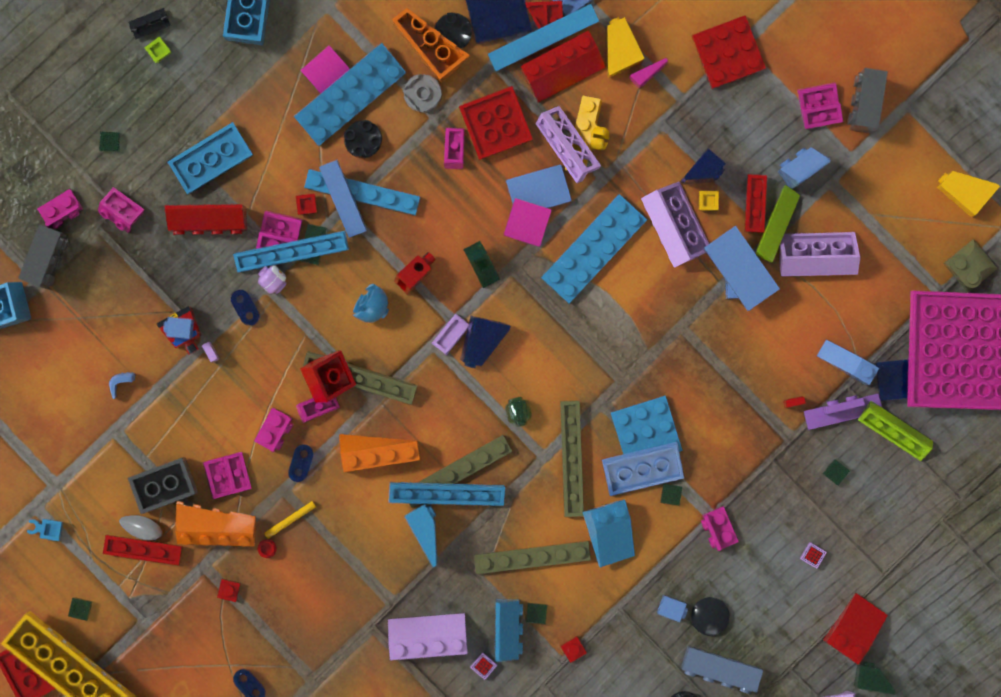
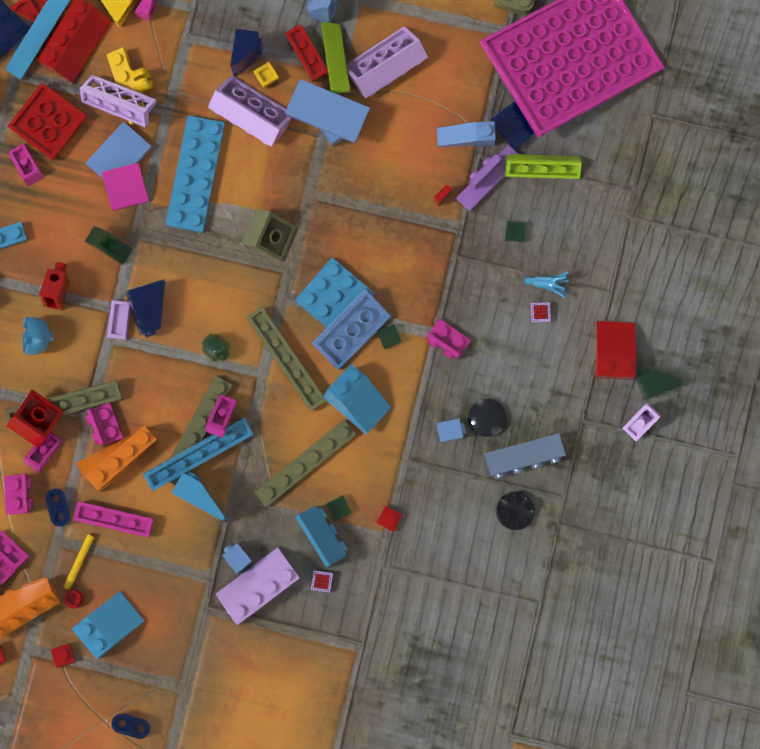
camera: 30 degrees left, 5 degrees down
none -> dark azure slope [72,591,144,659]
none -> dark pink plate [73,501,154,538]
none -> dark pink bracket [85,403,124,447]
none -> dark pink slope [205,394,238,437]
none -> medium blue brick [222,543,253,574]
none -> olive slope [242,209,296,261]
none -> dark azure piece [525,271,570,299]

